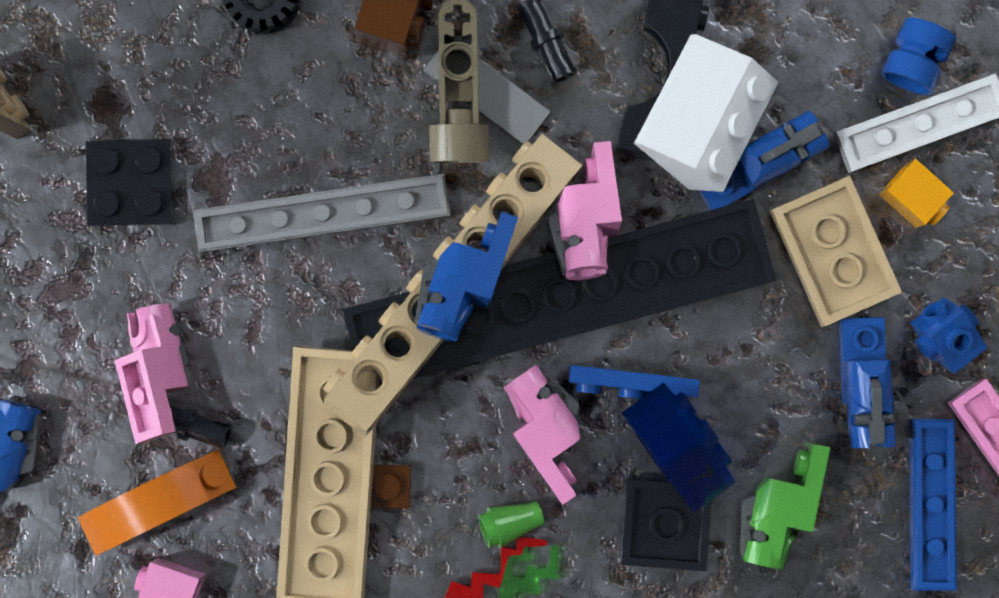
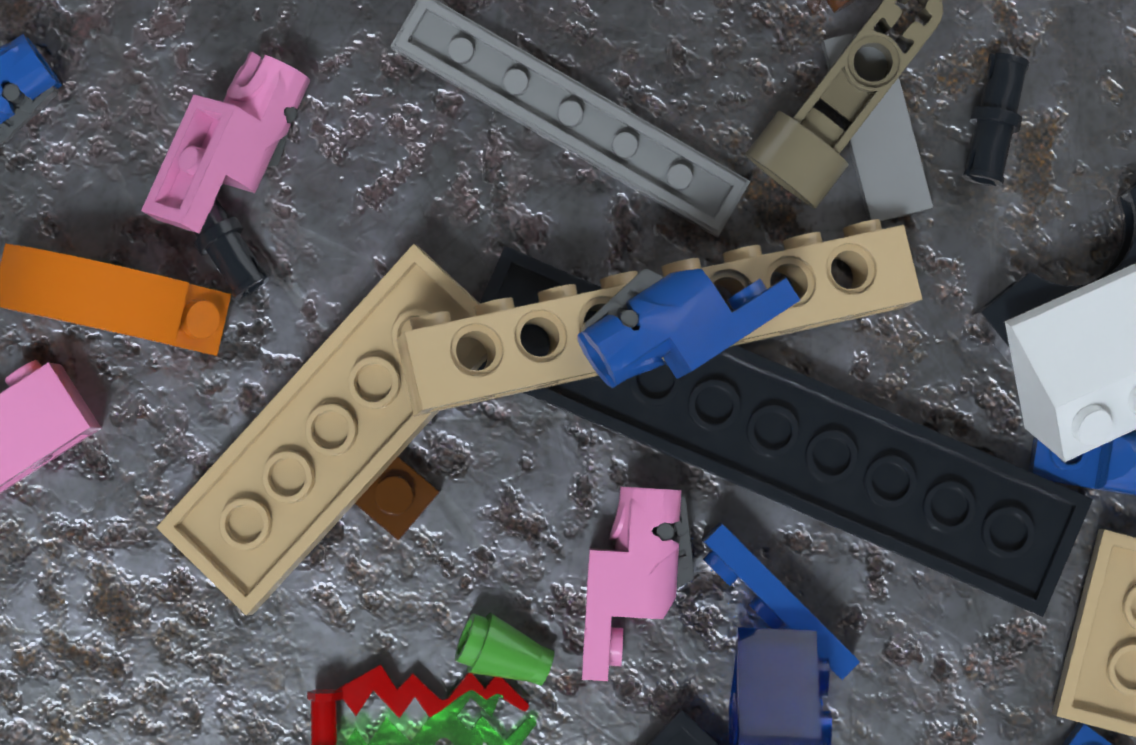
camera: 45 degrees right, 0 degrees up
bright pink plate [547,141,622,280] -> none

